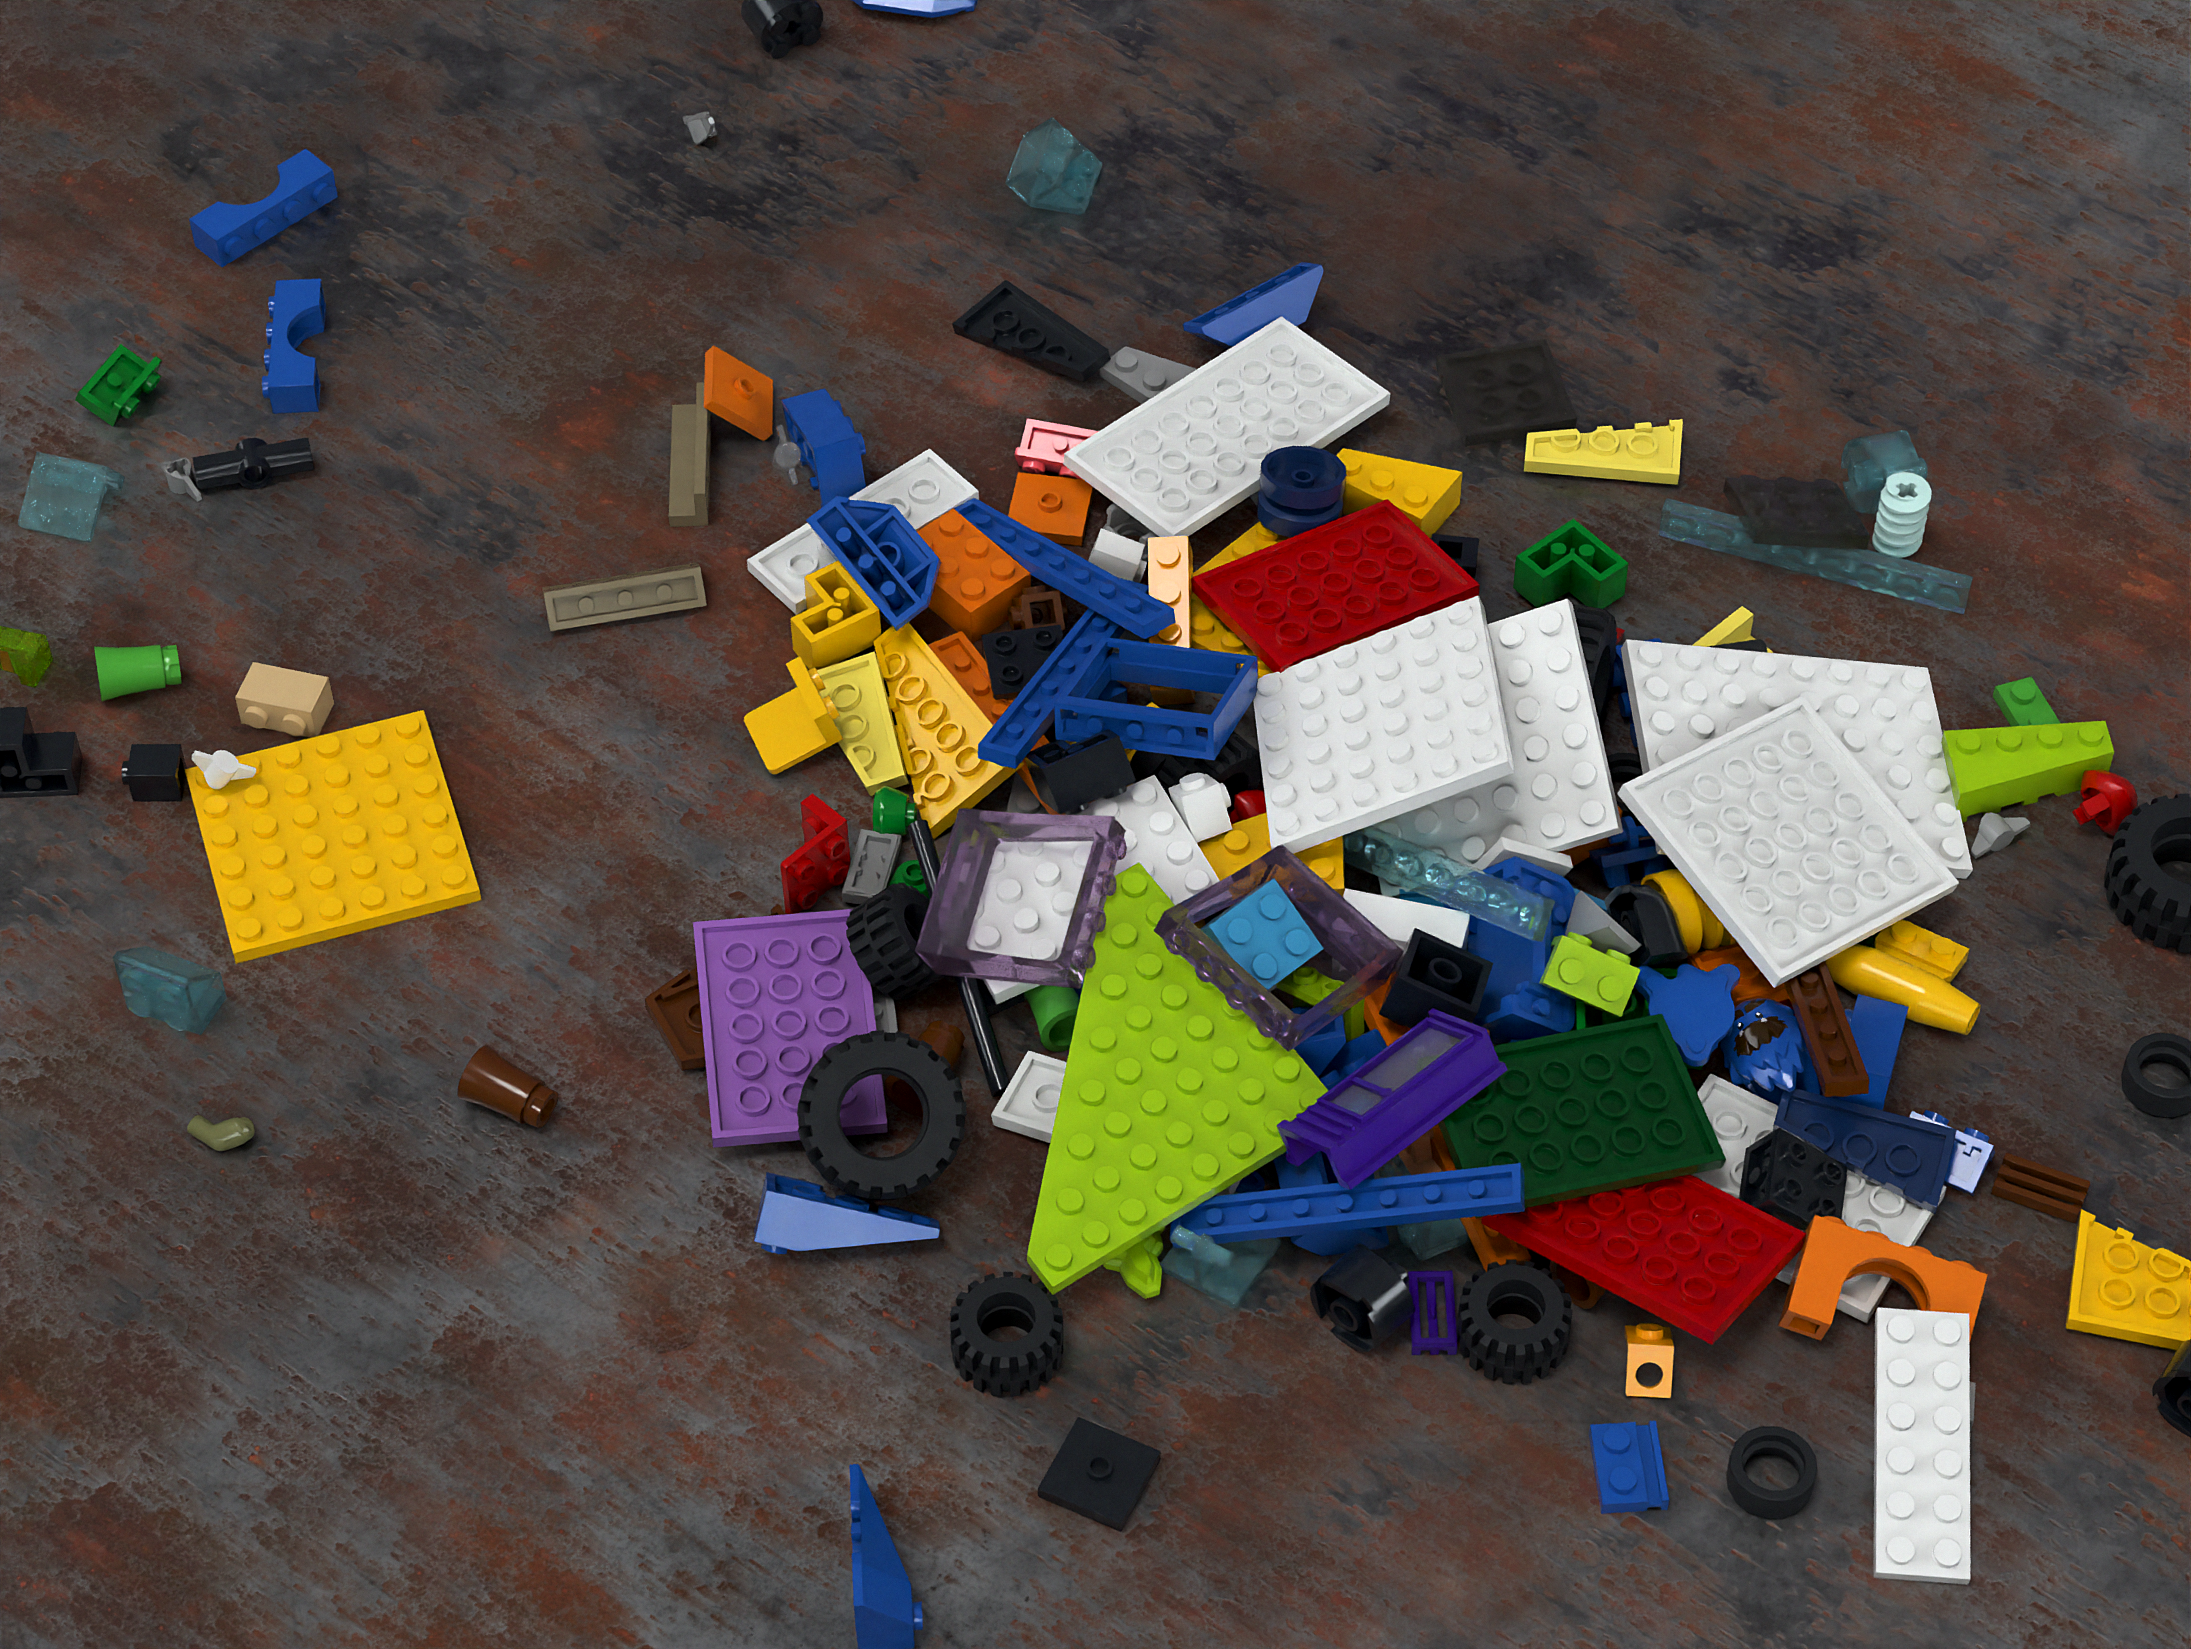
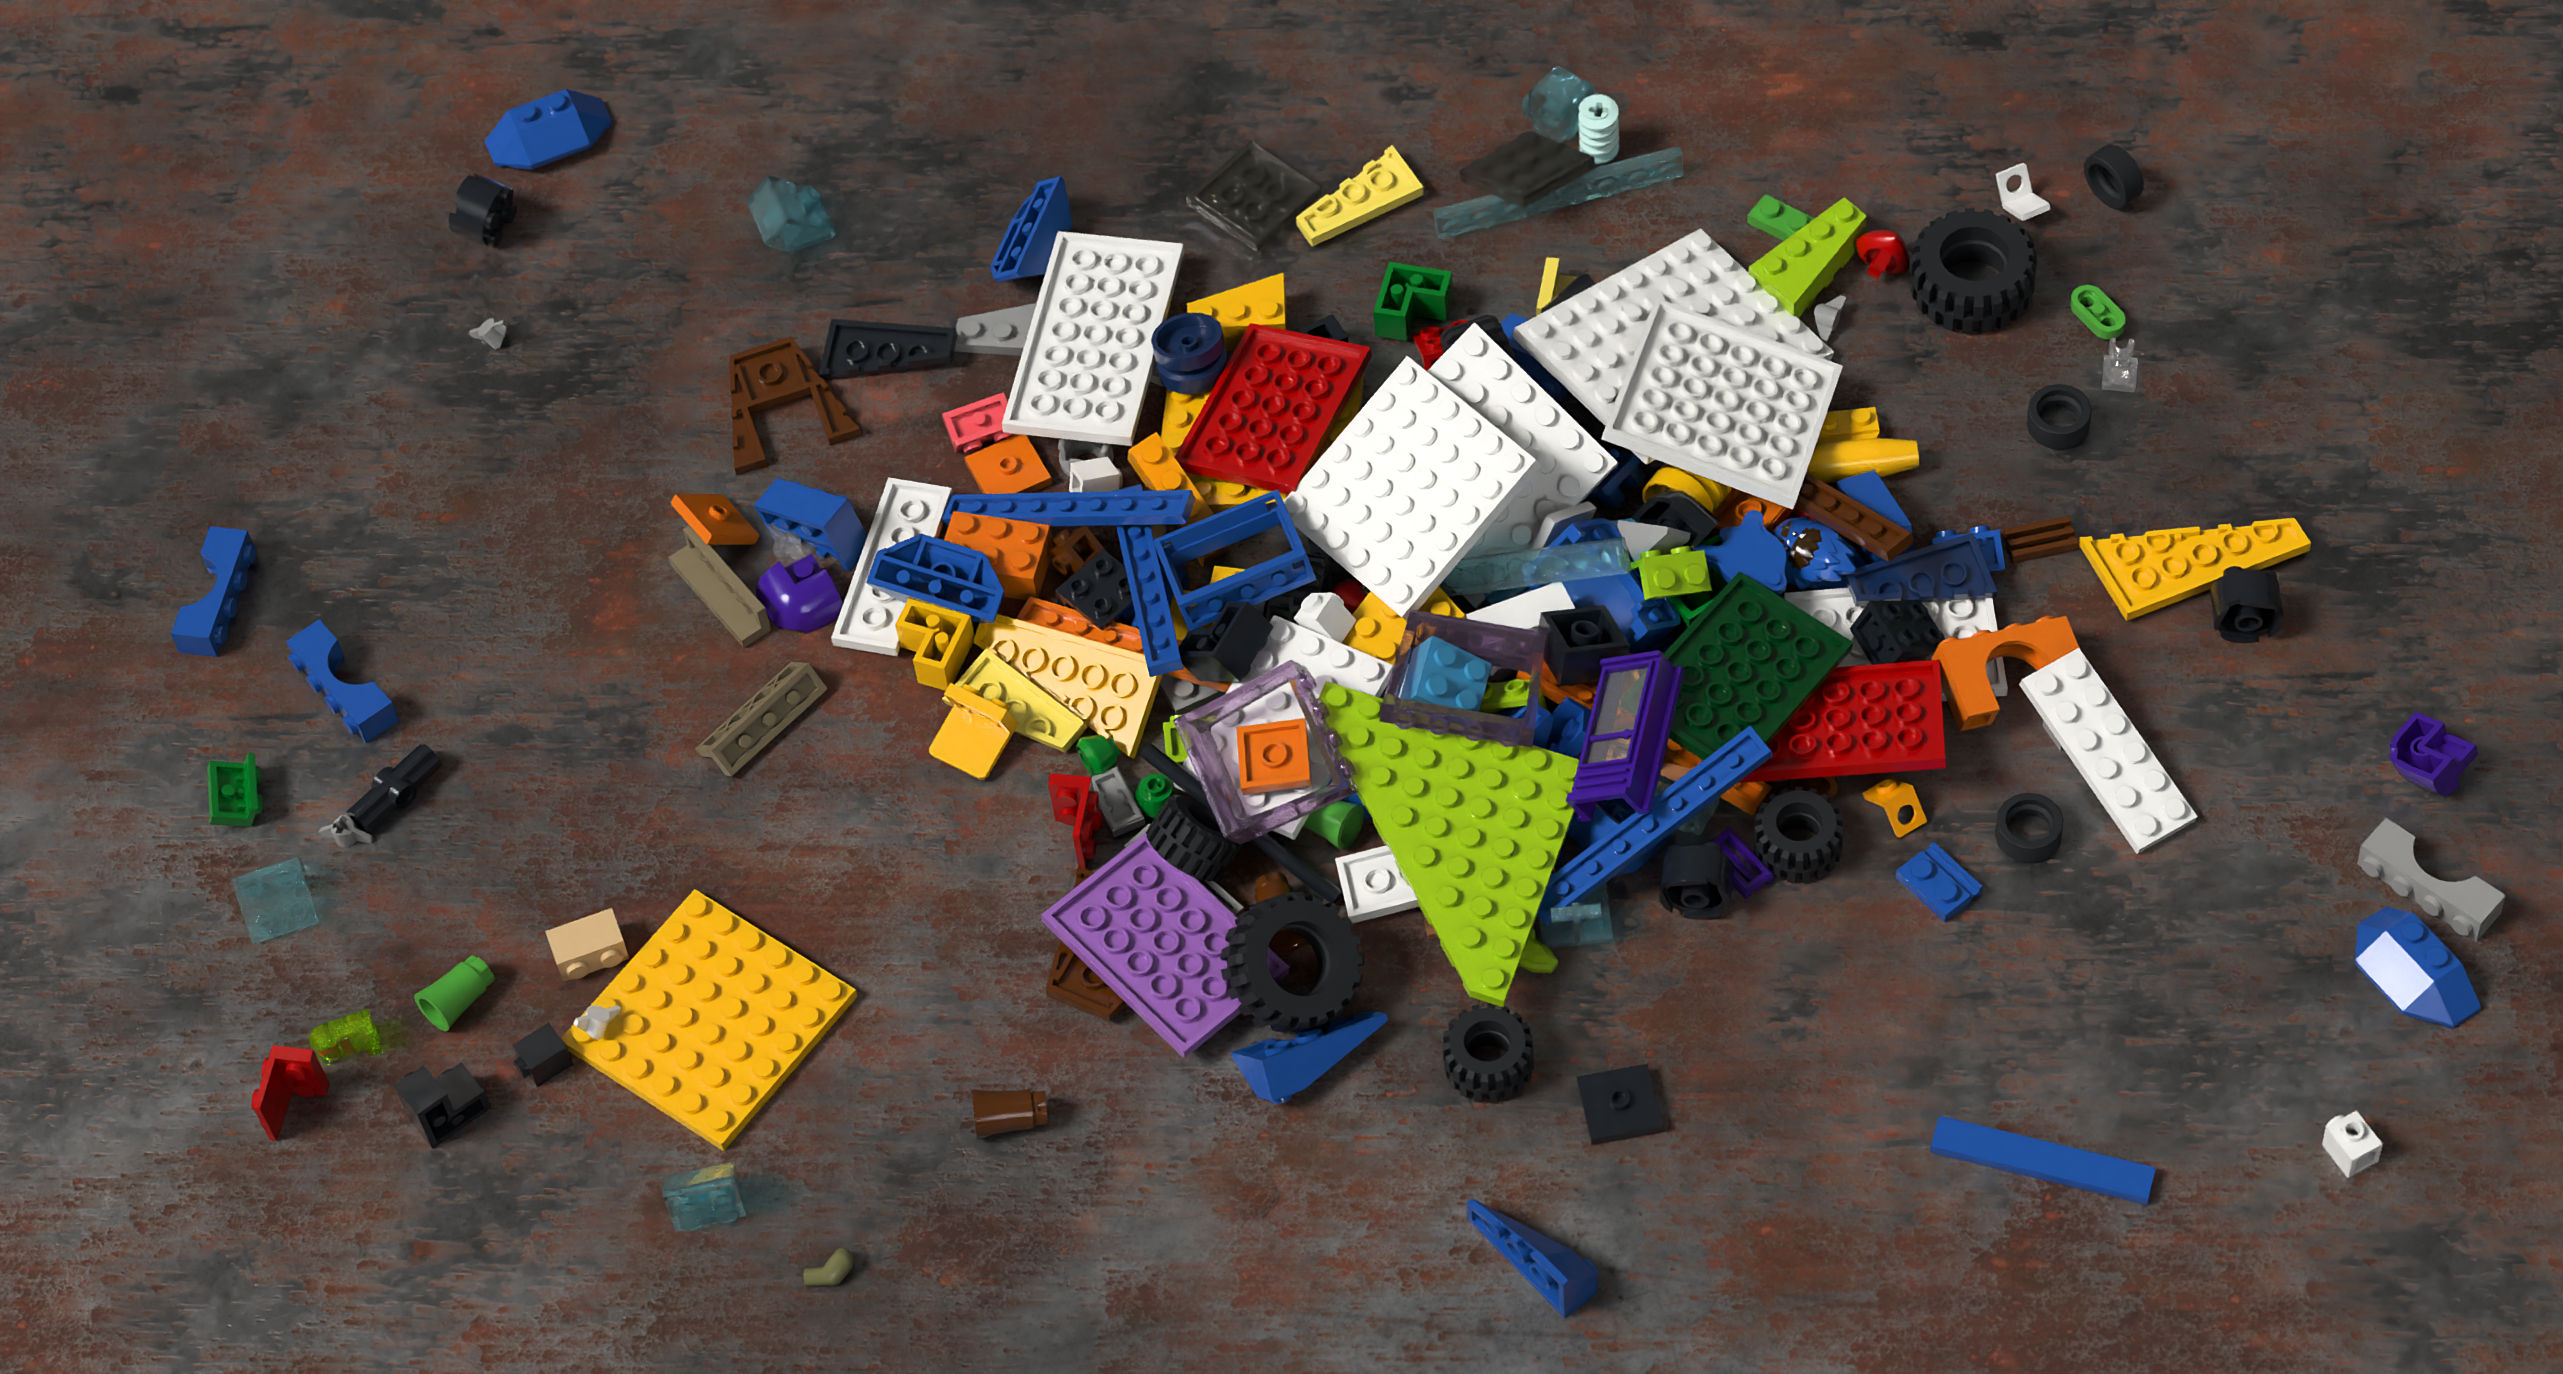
camera: 30 degrees left, 5 degrees up
none -> reddish brown wing [729,336,861,476]
none -> dark purple brick [756,554,843,634]
none -> orange plate [1236,718,1312,795]

